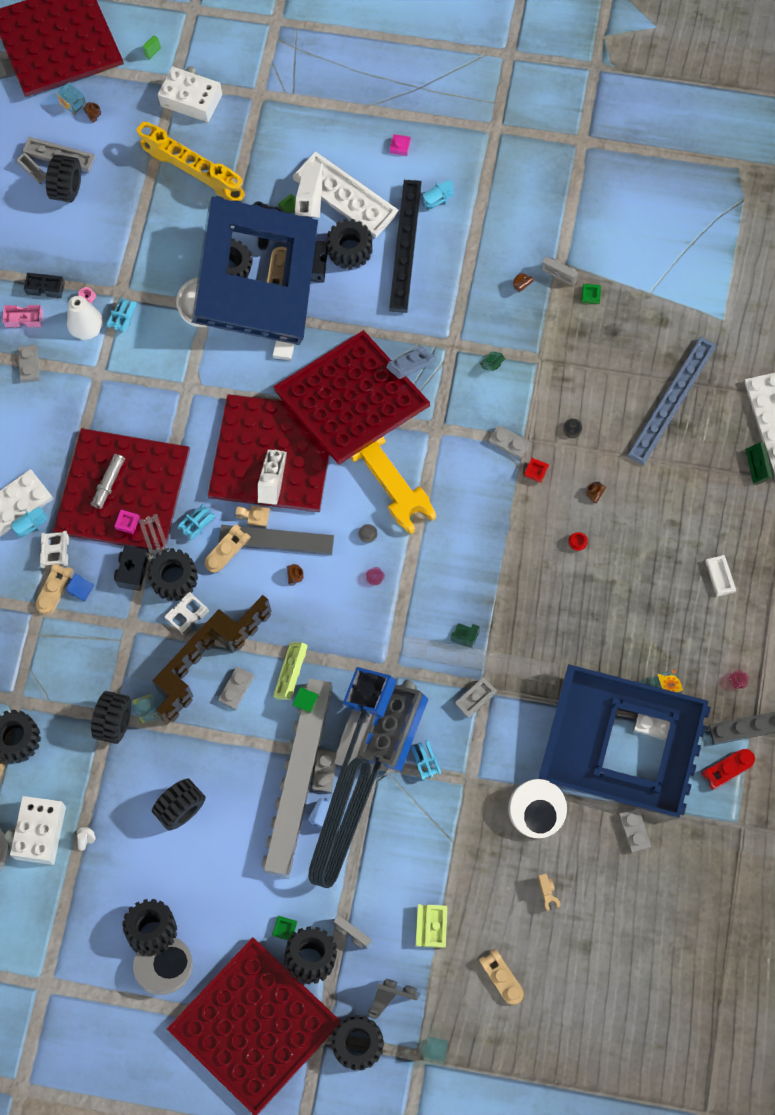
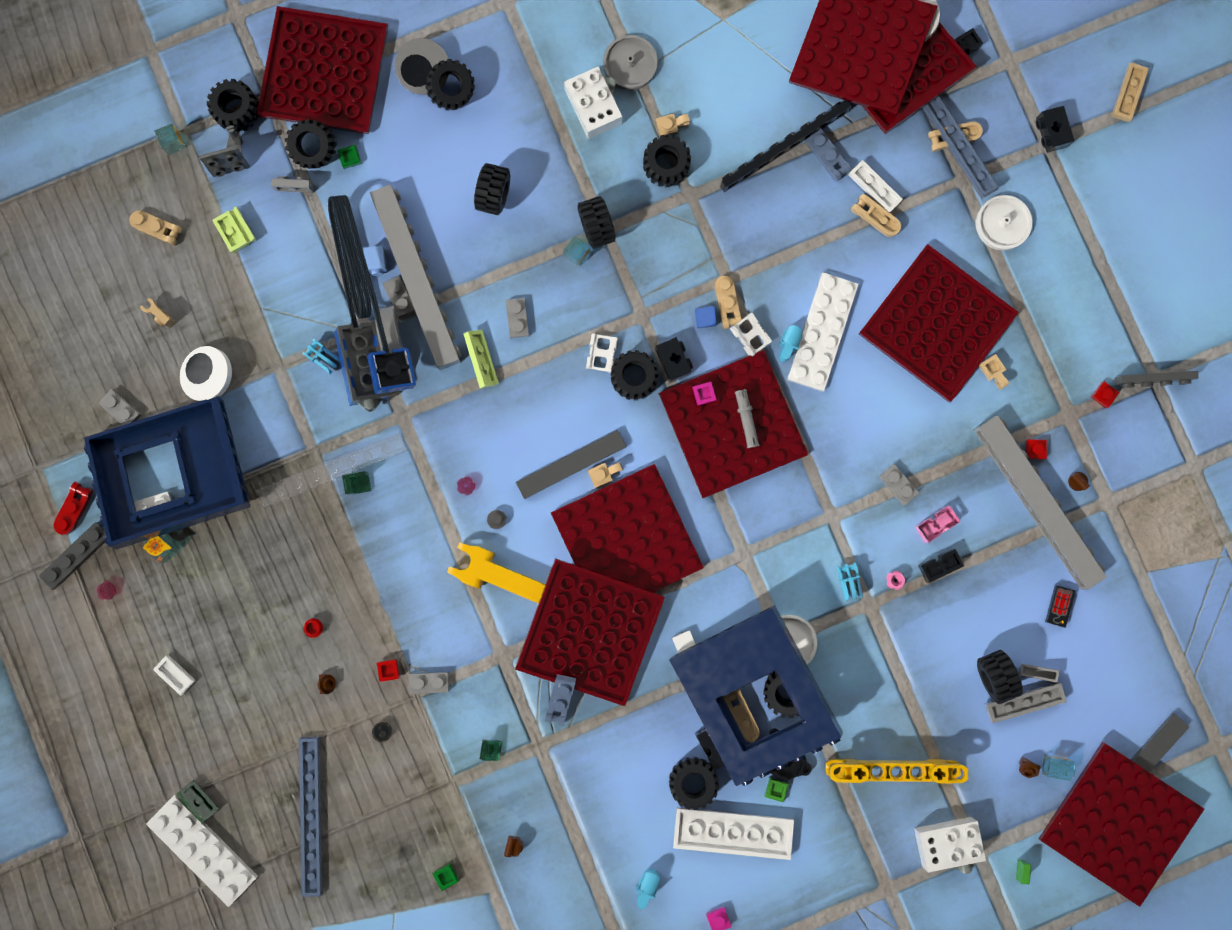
camera: 140 degrees right, 15 degrees up
white cone [67,296,104,340] -> none
white plate [77,827,96,851] -> none
clear tile [139,514,169,556] -> none
dark brown bracket [152,595,272,725] -> none
medium azure arm [177,504,216,540] -> none
tan plate [205,524,251,573] -> none
white slope [258,450,287,505] -> none
reddish brown plate [287,564,304,586] -> none
green tile [292,687,319,713] -> none
white slope [295,162,323,218] -> none
black plate [389,179,422,313] -> none
light grey plate [455,677,497,718] -> none
light grey plate [542,257,578,286] -> none

